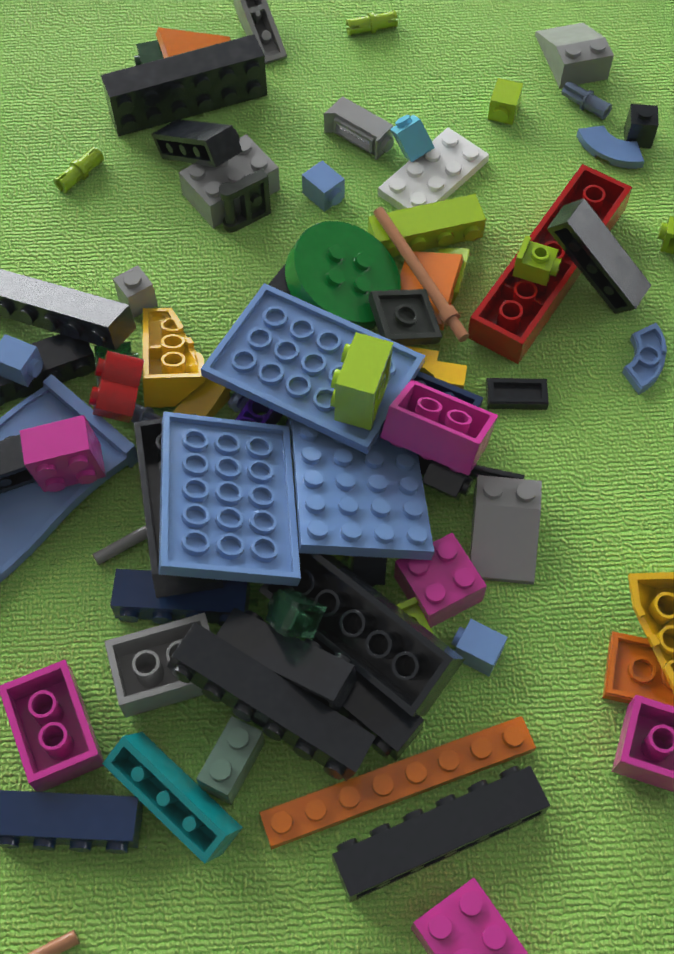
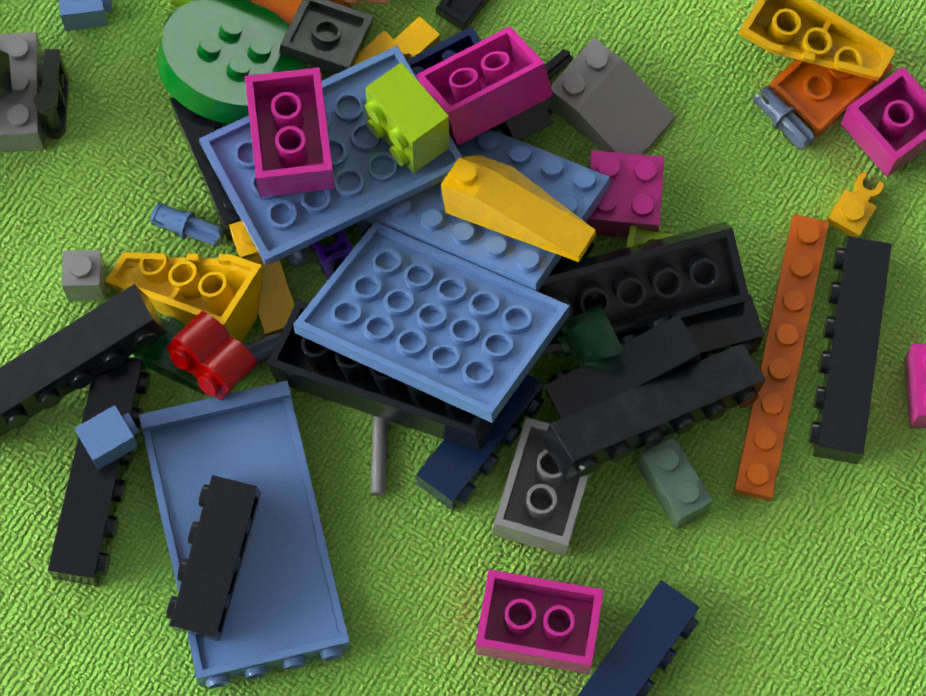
camera: 60 degrees left, 10 degrees up
dark pink brick [20,415,106,492] -> none
teal brick [102,732,243,864] -> none
medium blue brick [452,619,508,676] -> none
none -> medium blue axle [150,202,224,246]
none -> dark pink brick [245,67,335,197]
none -> yellow wedge [441,155,596,262]
none -> sand blue axle [753,85,815,150]
none -> yellow plate [826,172,884,238]

